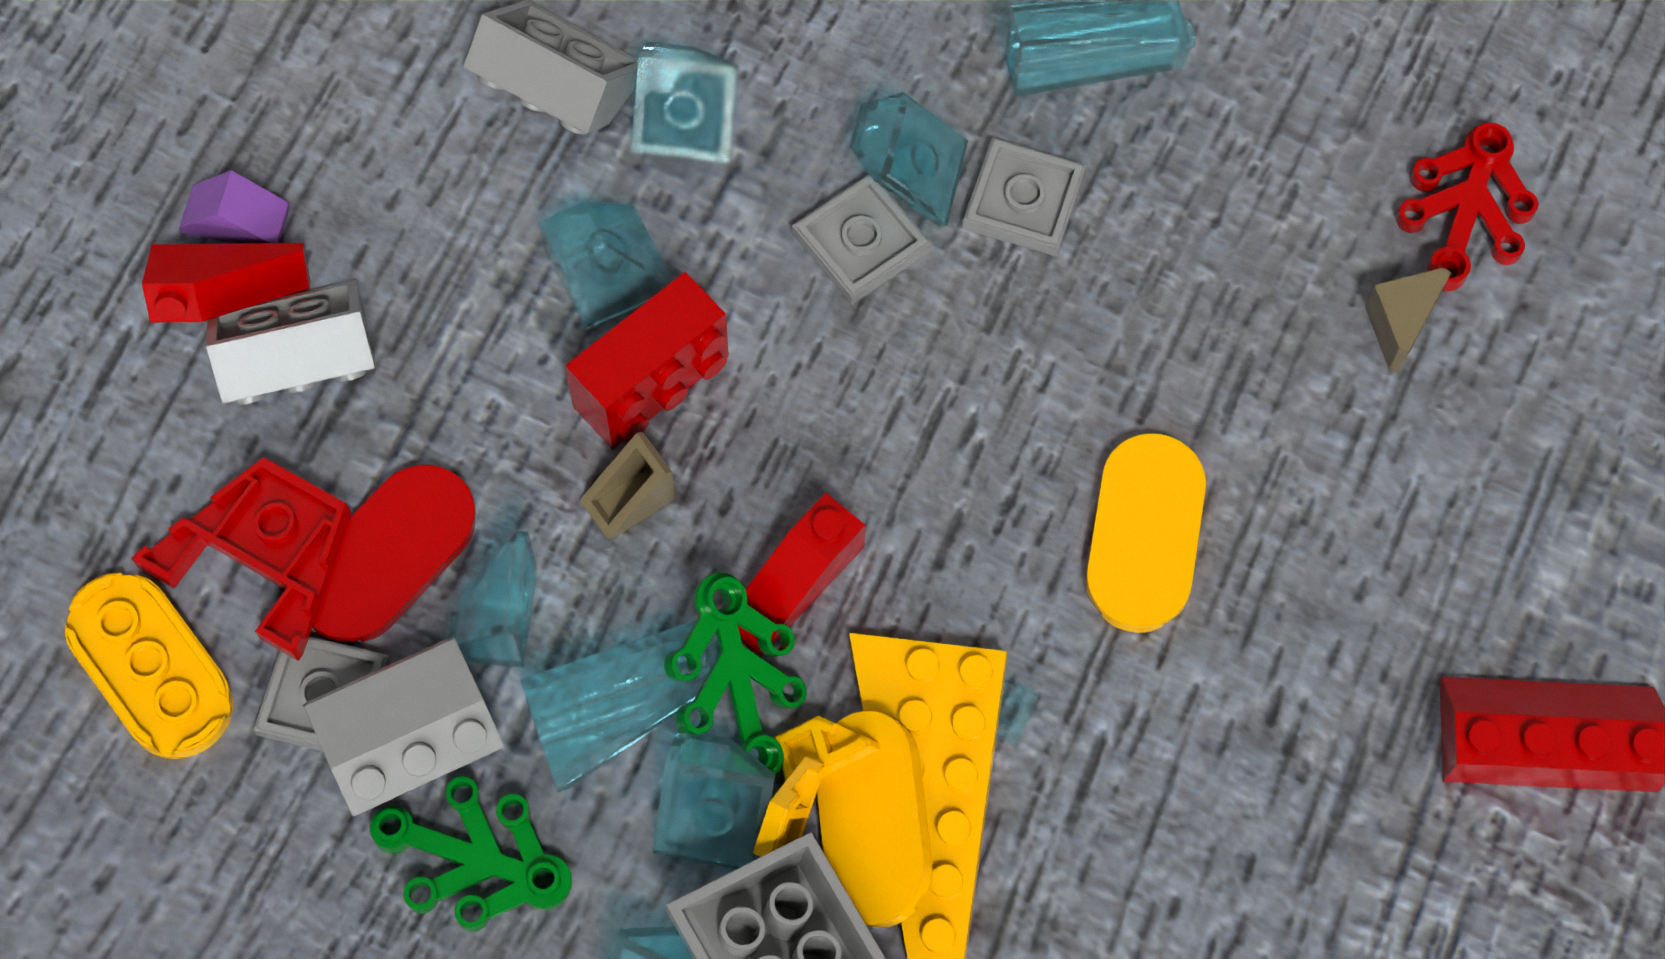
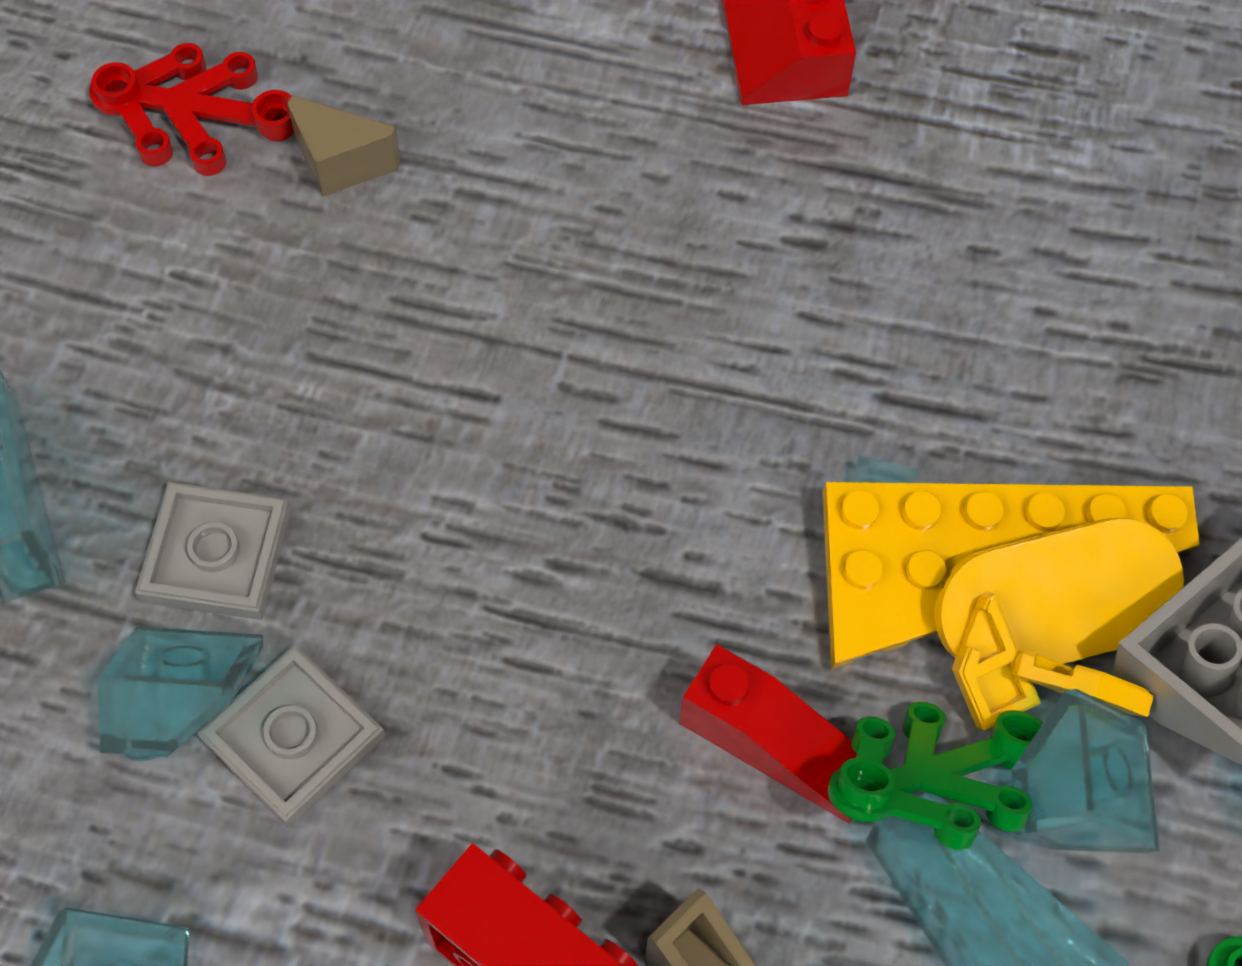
camera: 100 degrees left, 5 degrees down
yellow tile [1086,434,1206,633] -> none

